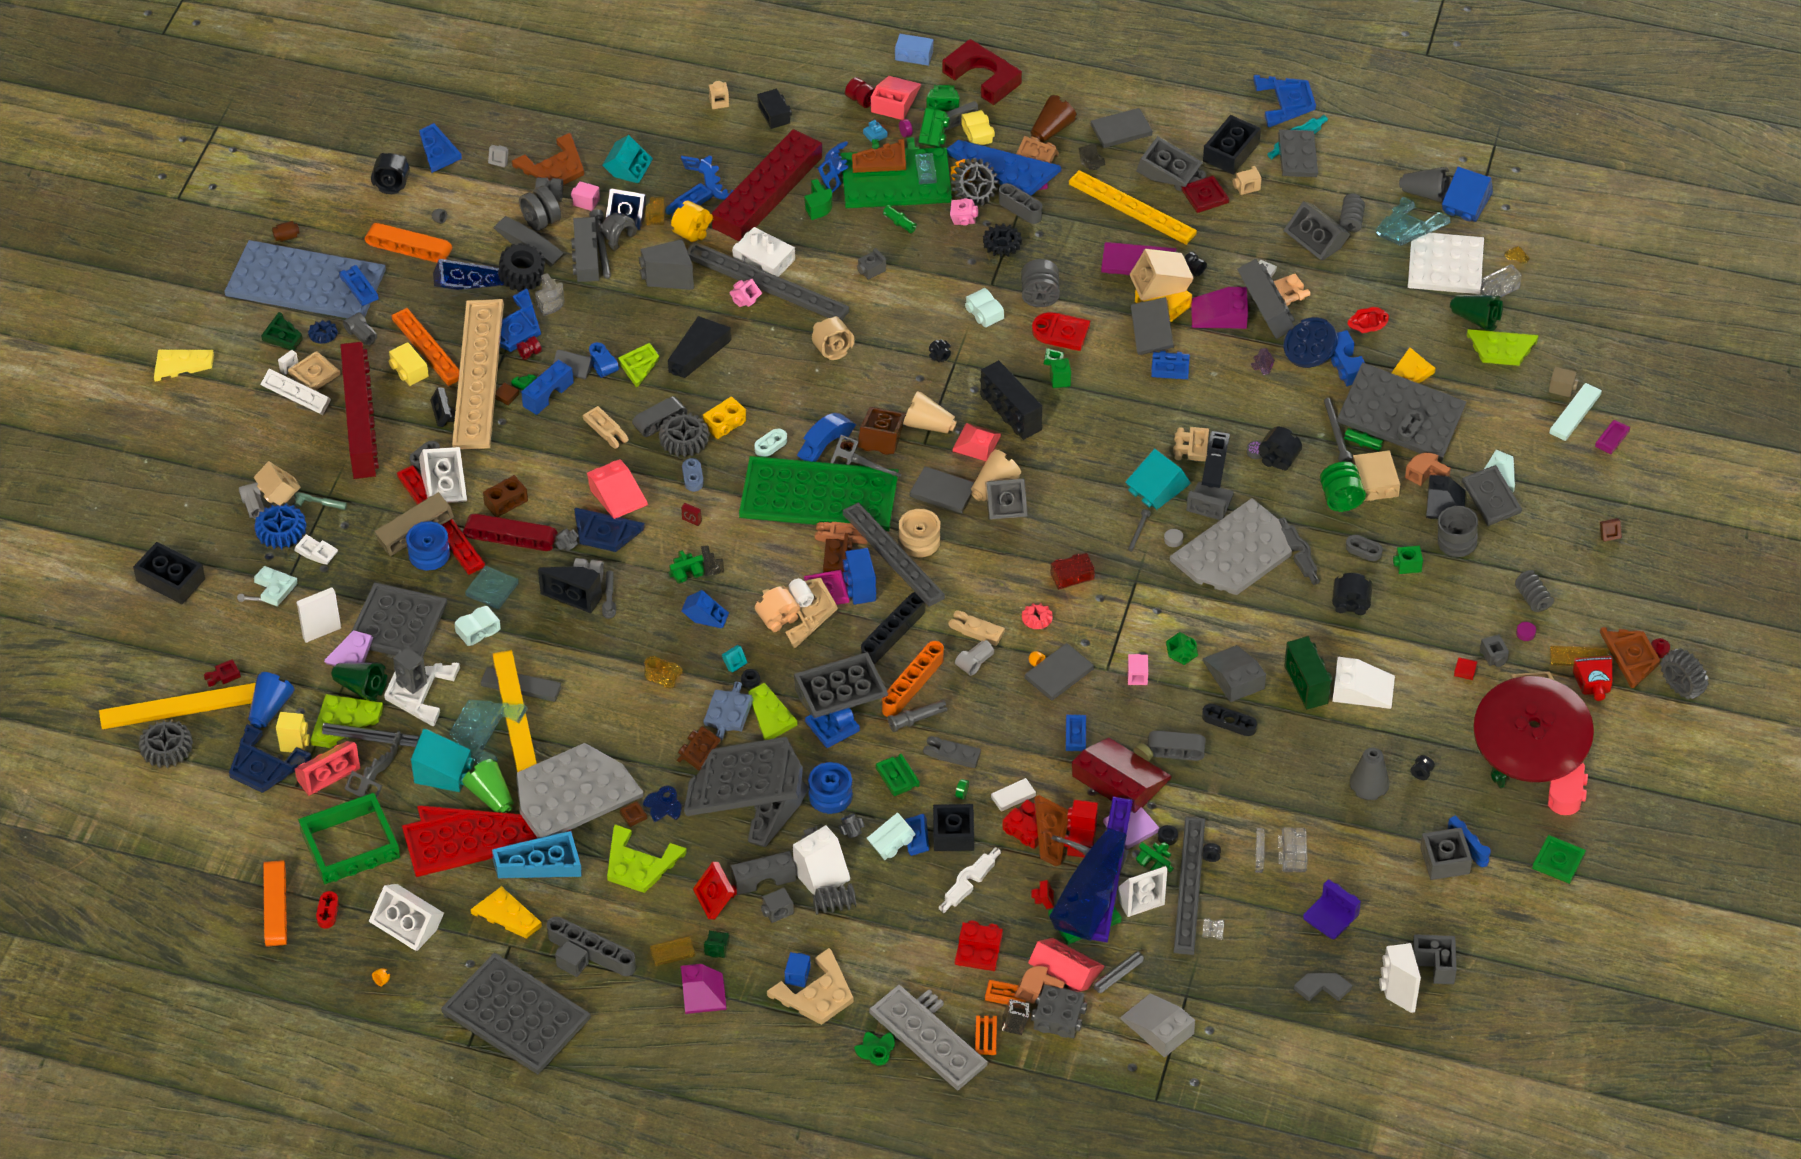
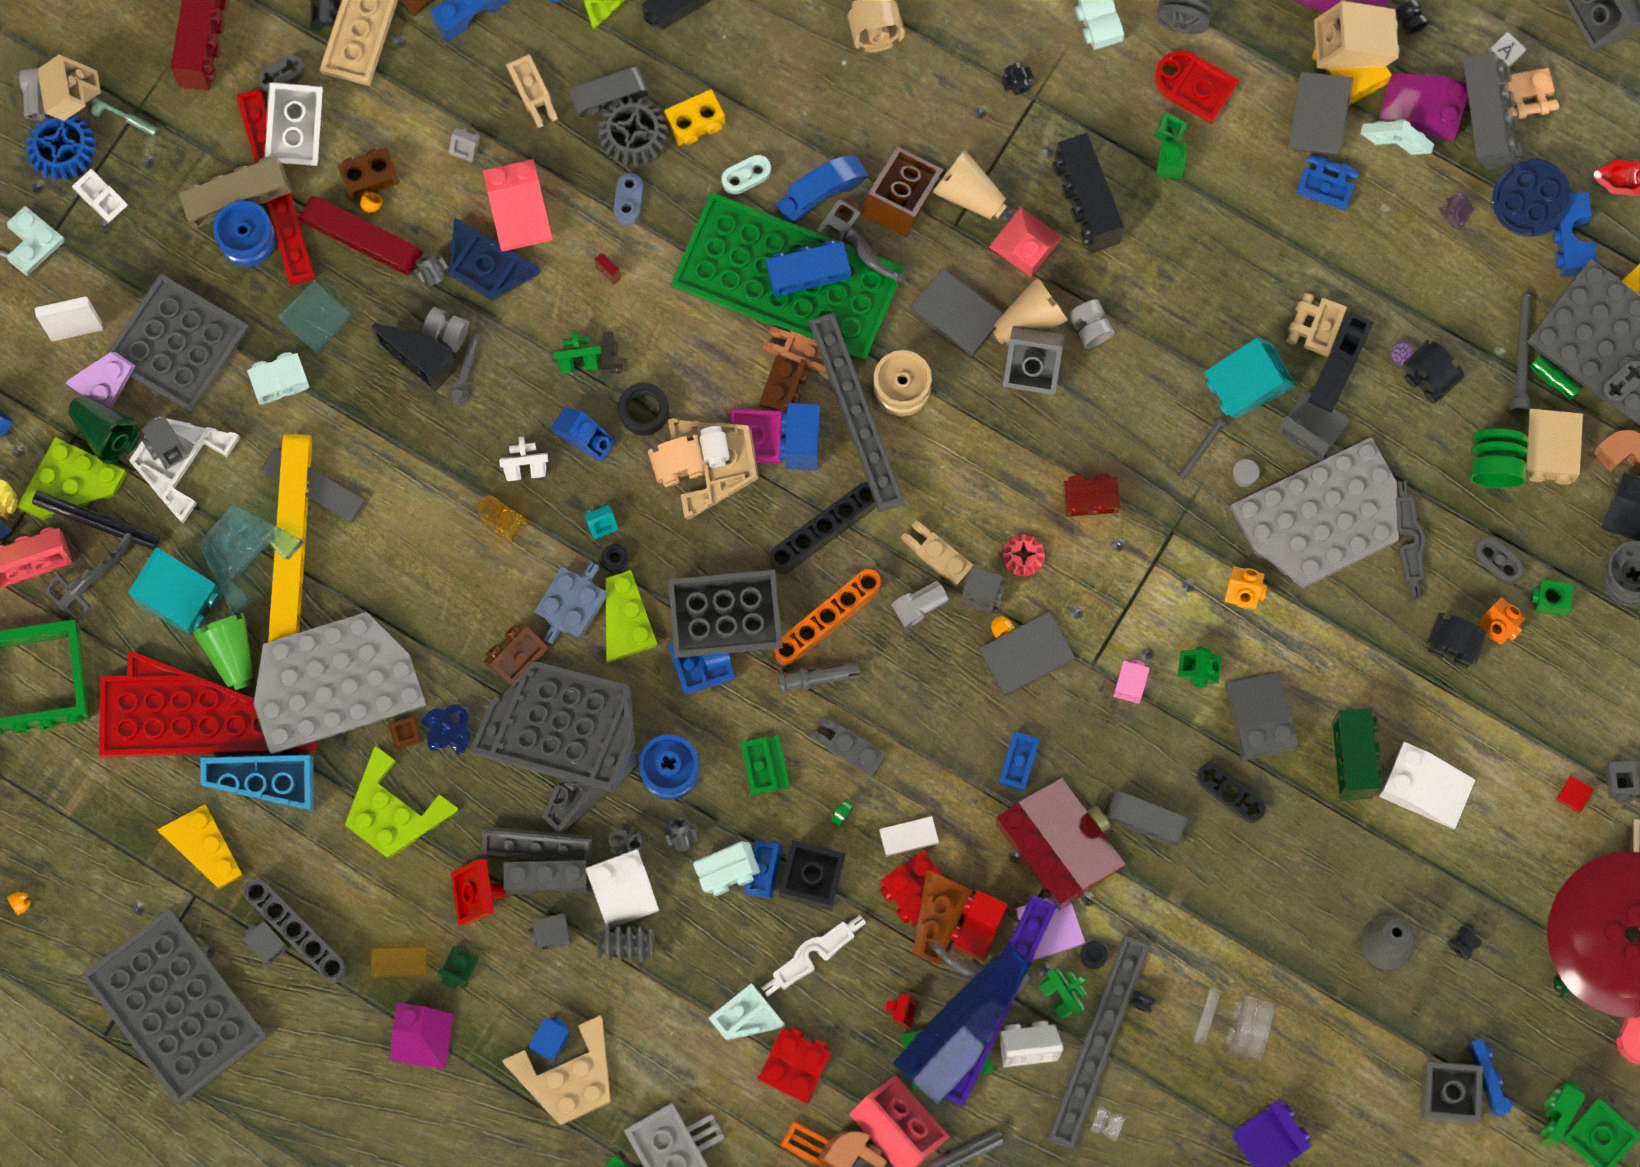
camera: 15 degrees right, 25 degrees up
white slope [369,884,444,951] -> none
none -> light orange hinge [360,191,383,214]
none -> light grey tile [449,128,480,162]
none -> dark grey tile [481,826,592,865]
none -> white hips [499,436,549,481]
none -> black tyre [618,382,669,436]
none -> light aqua wing [709,983,785,1040]
none -> blue brick [766,241,851,297]
none -> dark grey brick [962,566,1006,614]
none -> light grey wheel [1068,299,1115,348]
none -> light orange brick [1224,566,1267,610]
none -> light aqua plate [1361,119,1434,155]
none -> orange brick [1477,597,1526,645]
none -> green plate [1539,1081,1586,1149]

